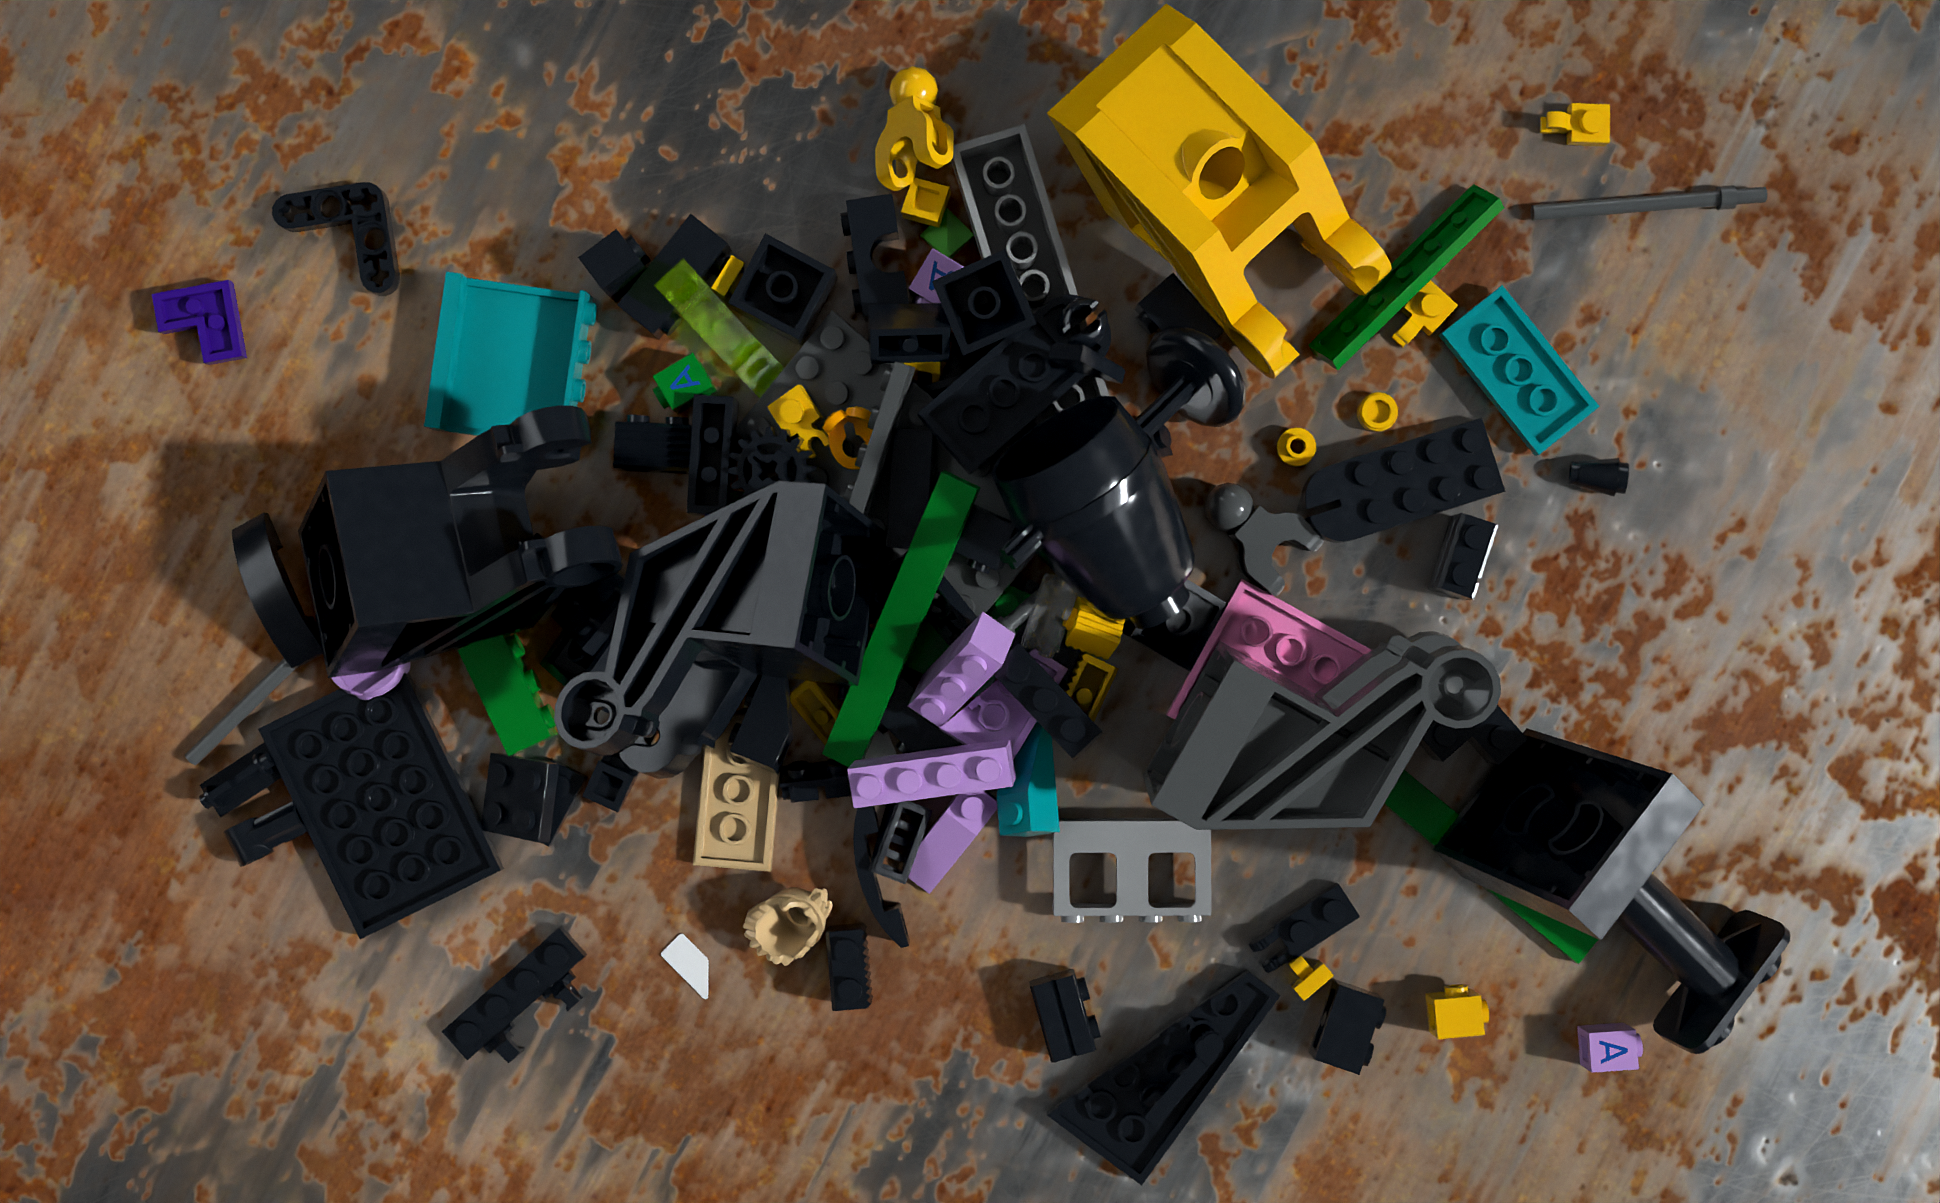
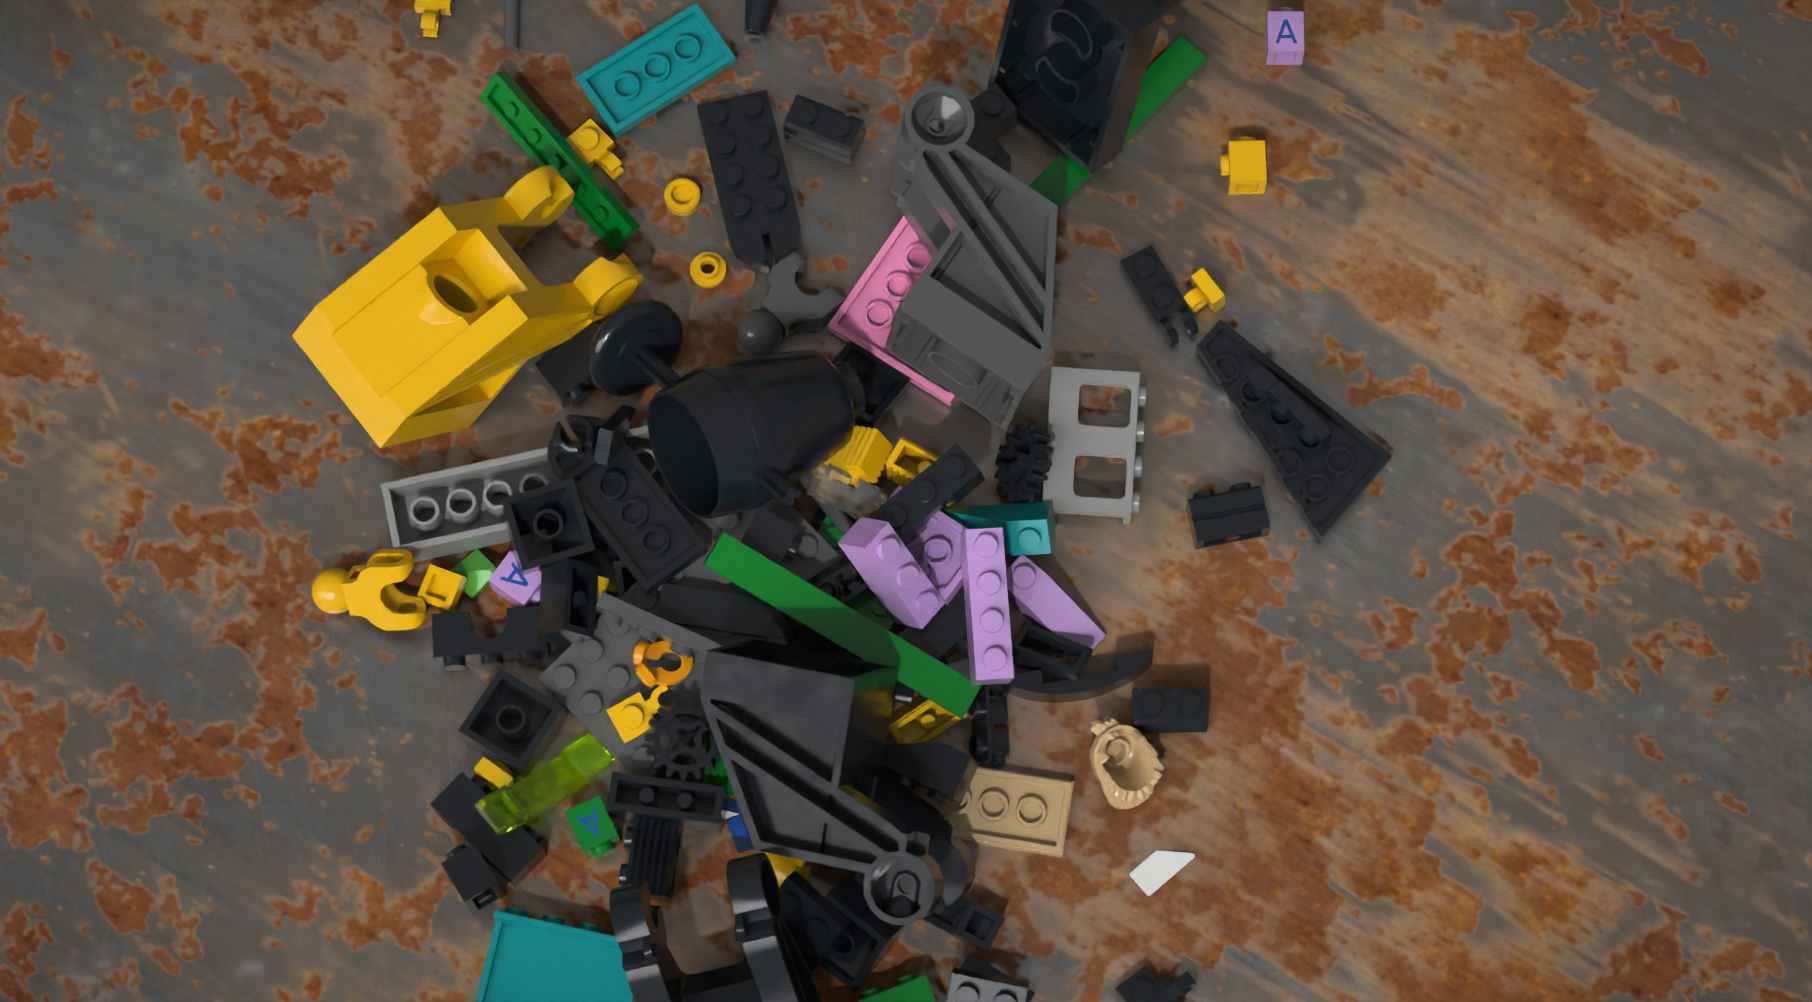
camera: 80 degrees left, 15 degrees down
black brick [1308,979,1386,1075] -> none
none -> black gear [994,422,1053,503]

